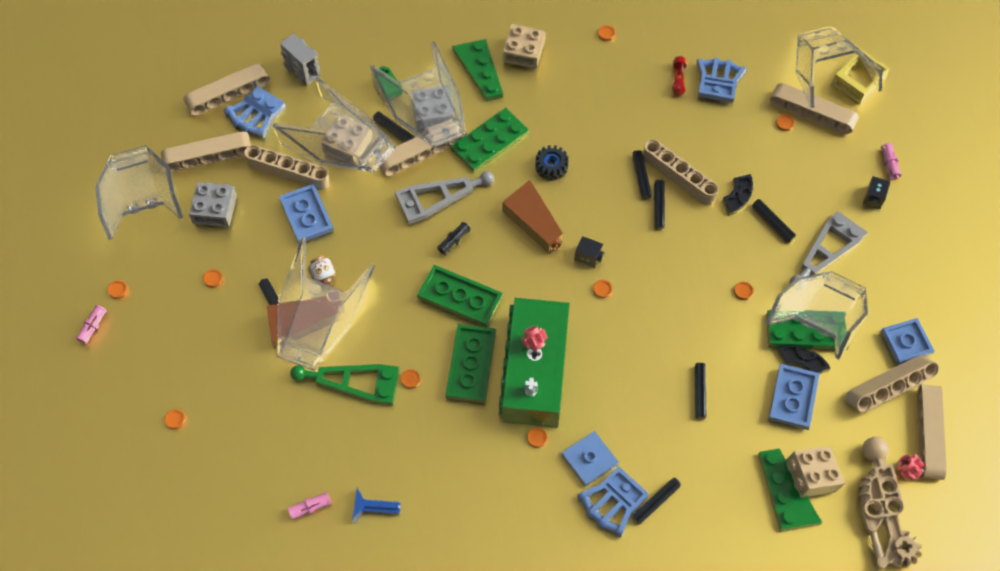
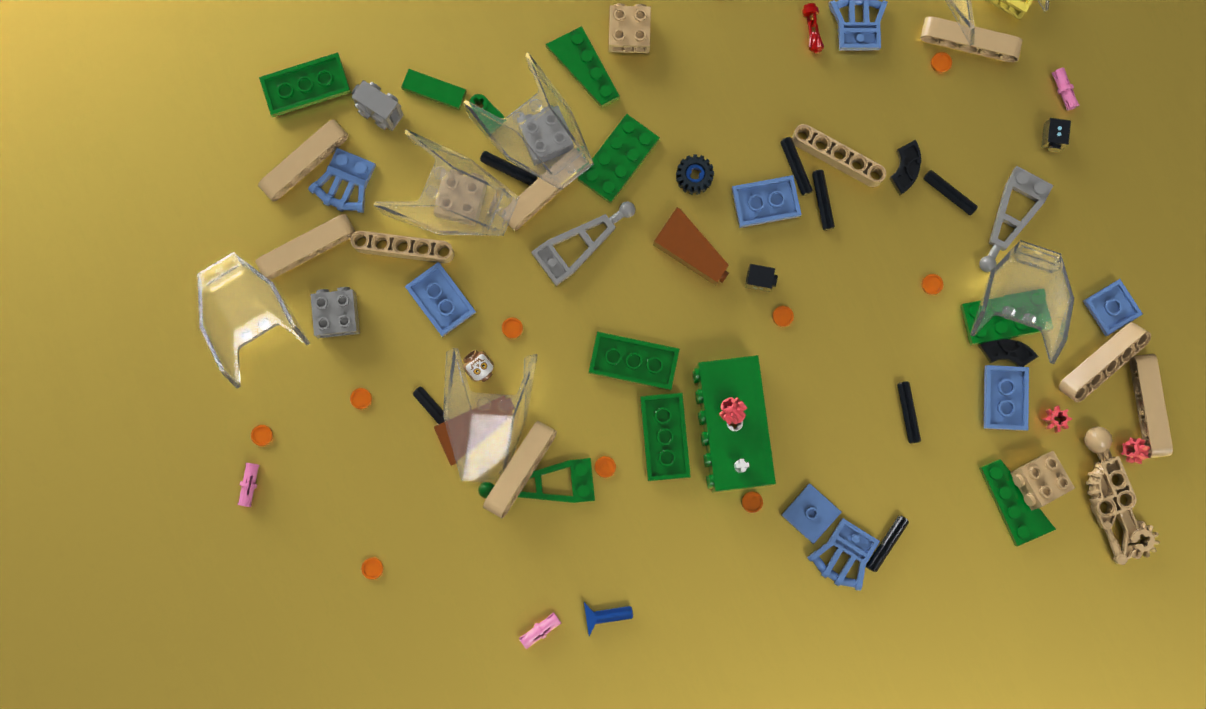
camera: 15 degrees left, 20 degrees up
black pin [437,222,471,255] -> none
none -> green plate [259,52,351,117]
none -> green tile [401,69,467,110]
none -> tan beam [483,421,557,519]
none -> orange piece [502,318,523,339]
none -> medium blue plate [732,175,802,228]
none -> coral gear [1042,406,1072,433]

